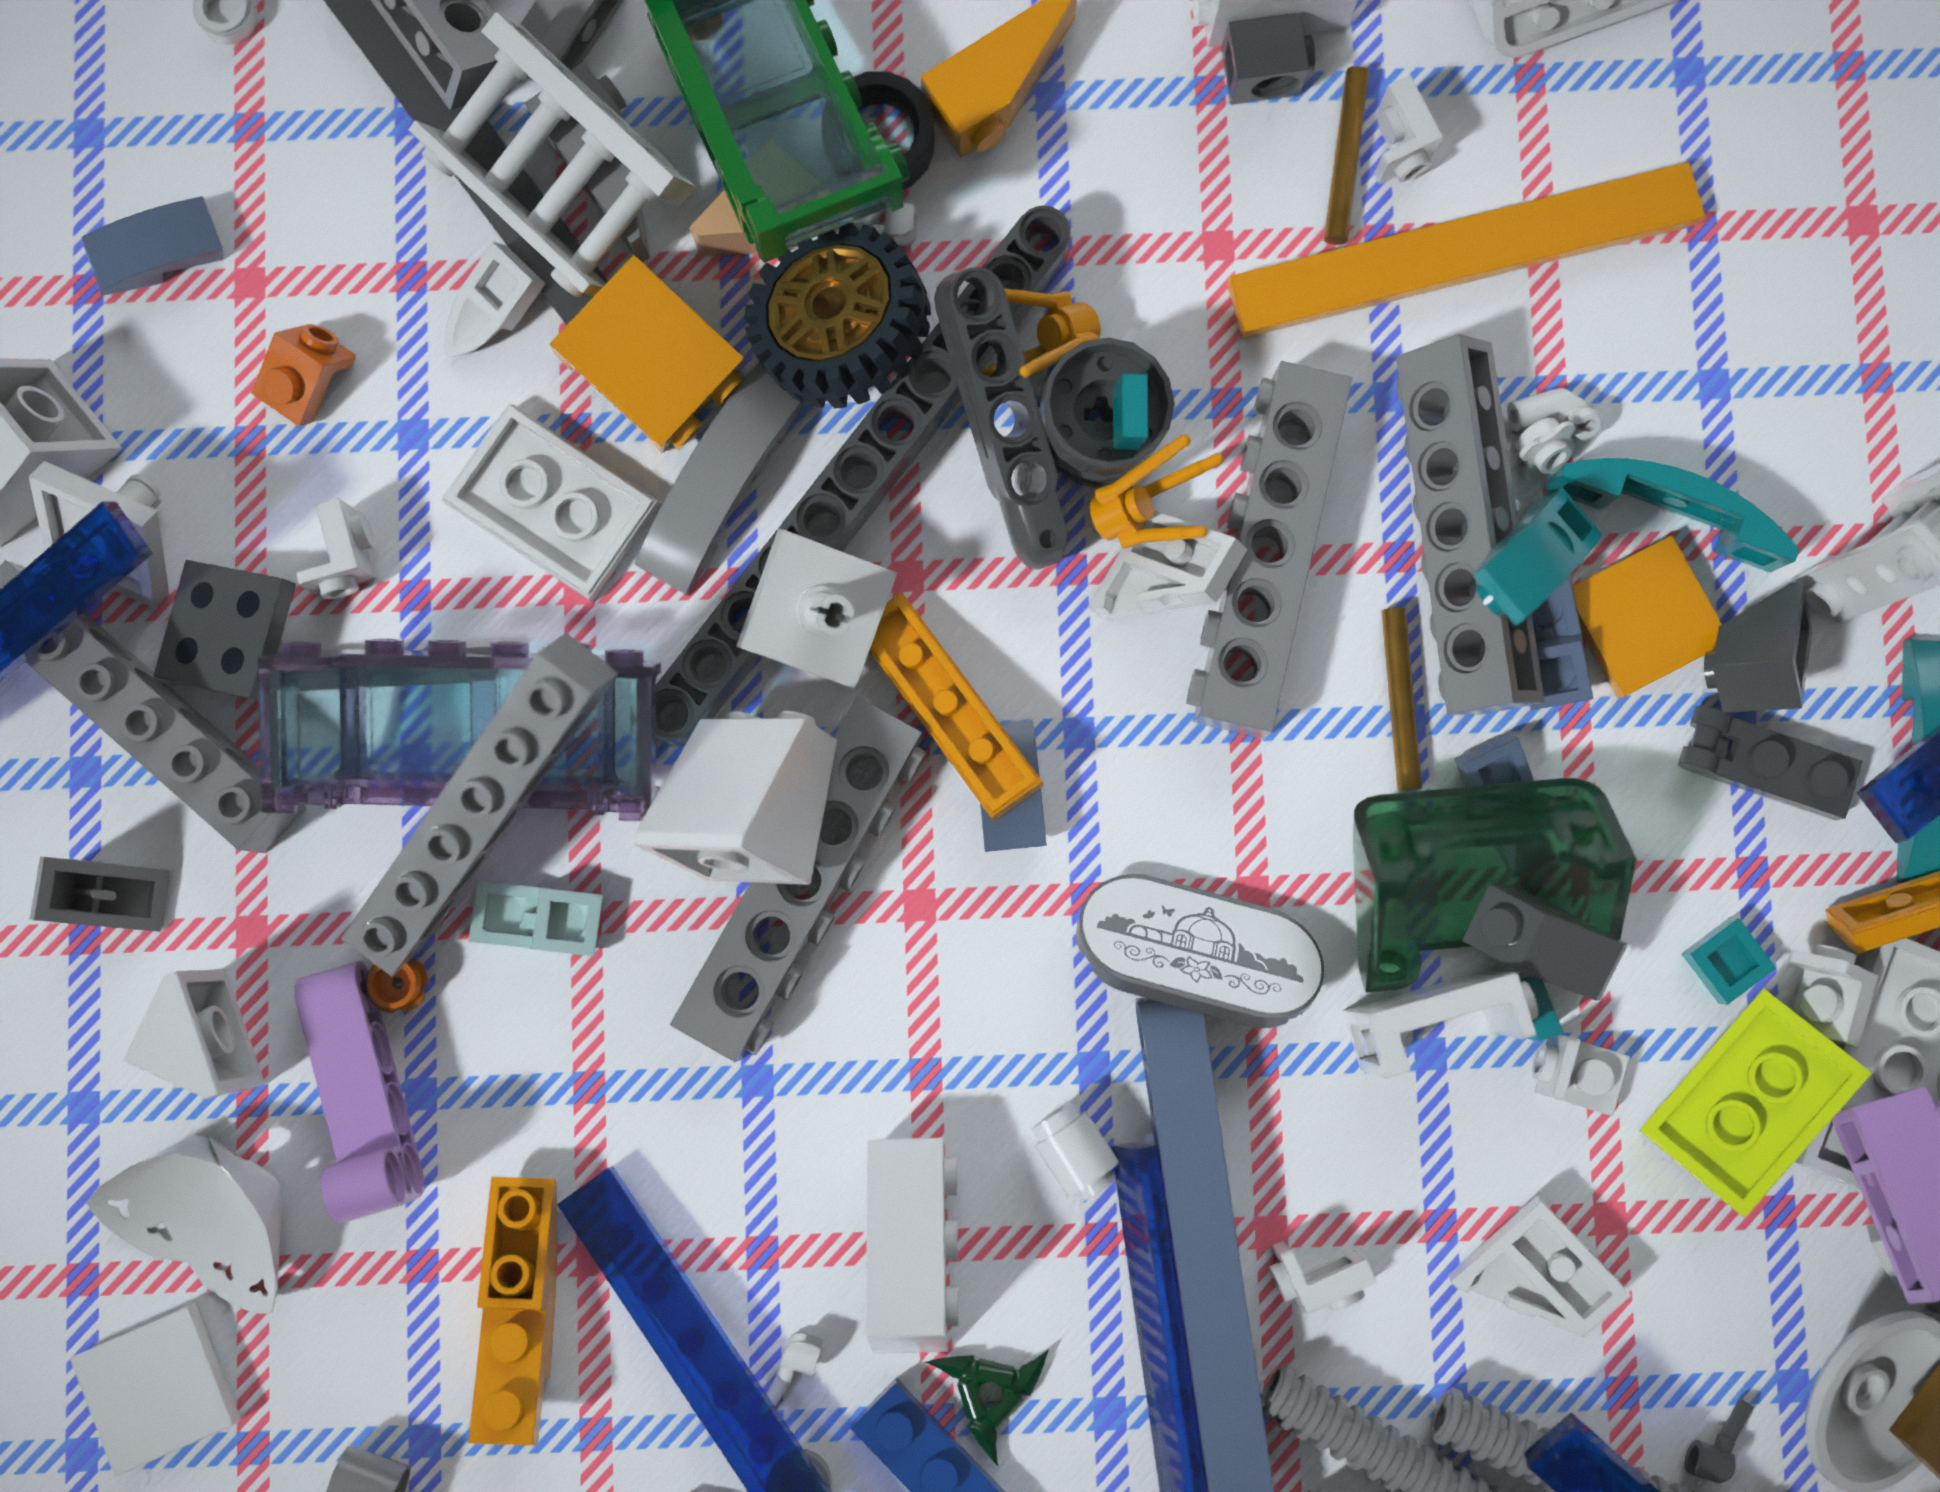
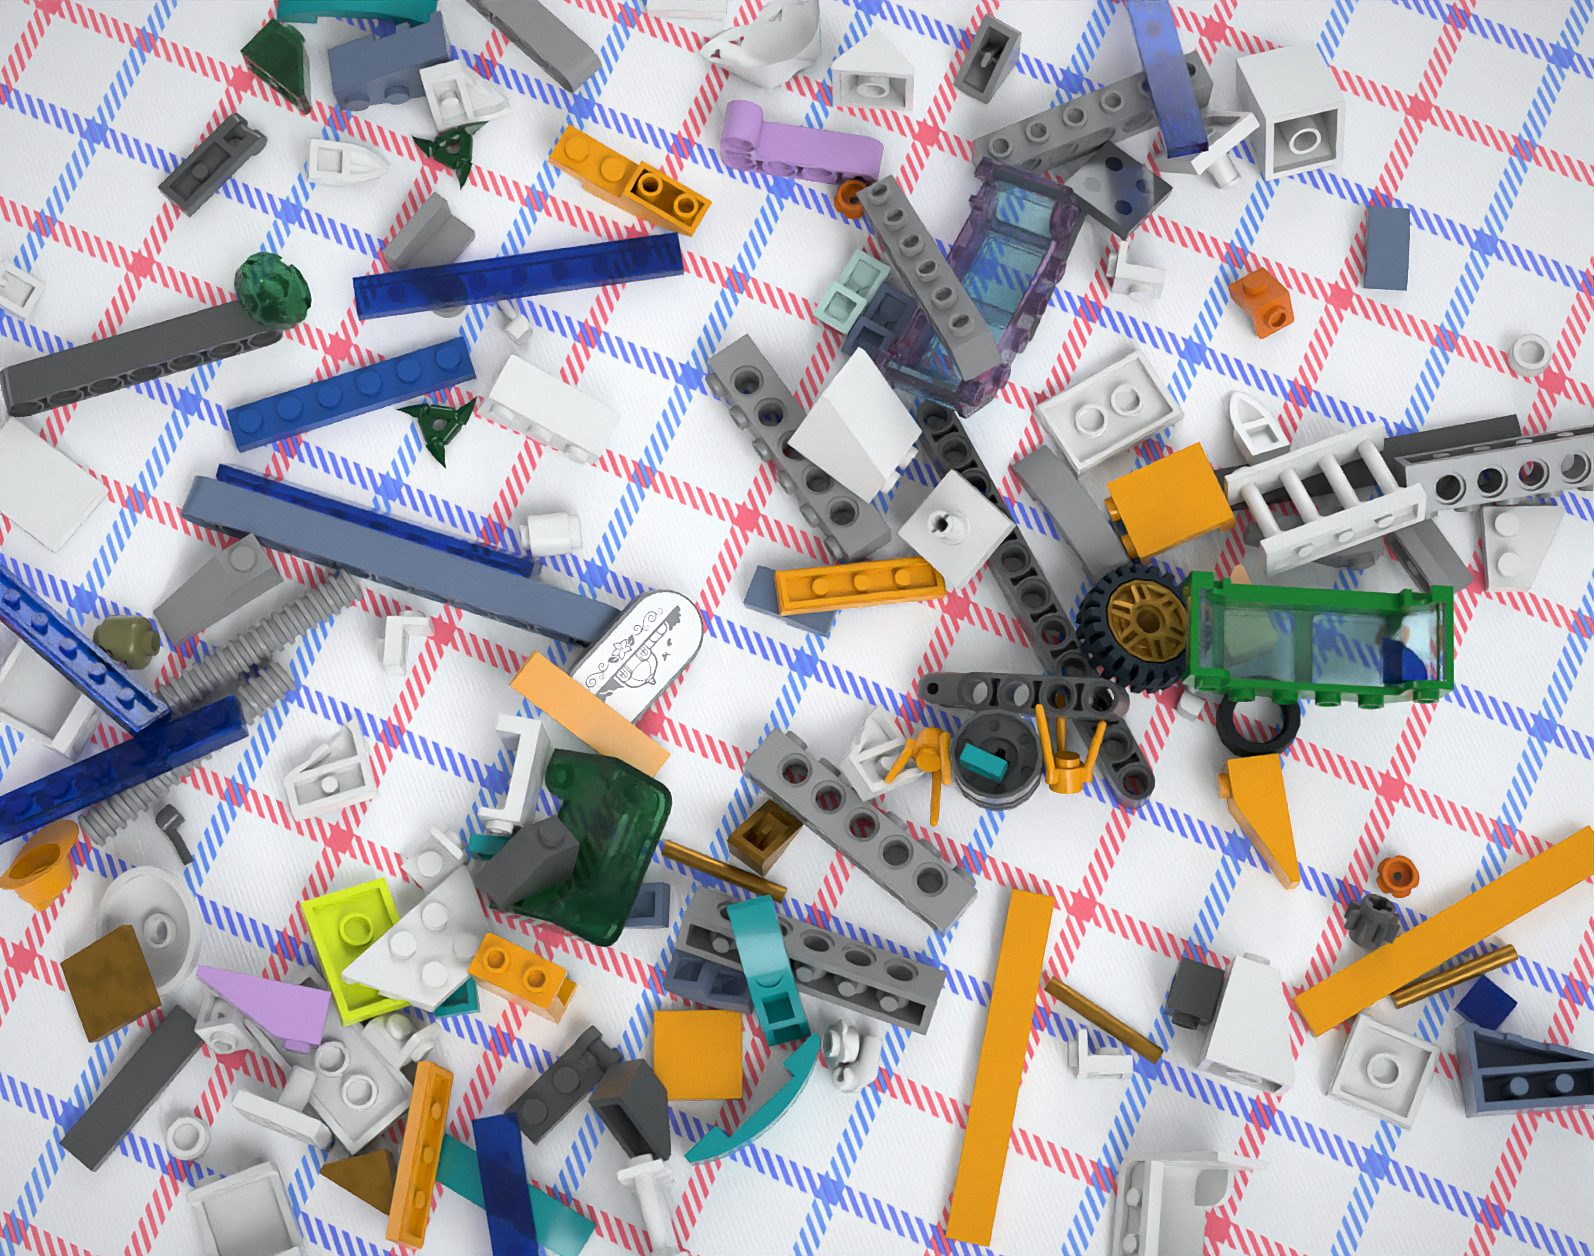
camera: 120 degrees right, 10 degrees down
none -> white wing [340,863,491,1012]
none -> light orange panel [467,933,578,1025]
none -> light orange tile [508,650,671,788]
none -> pearl gold slope [727,799,804,878]
none -> sand blue slope [840,282,919,369]

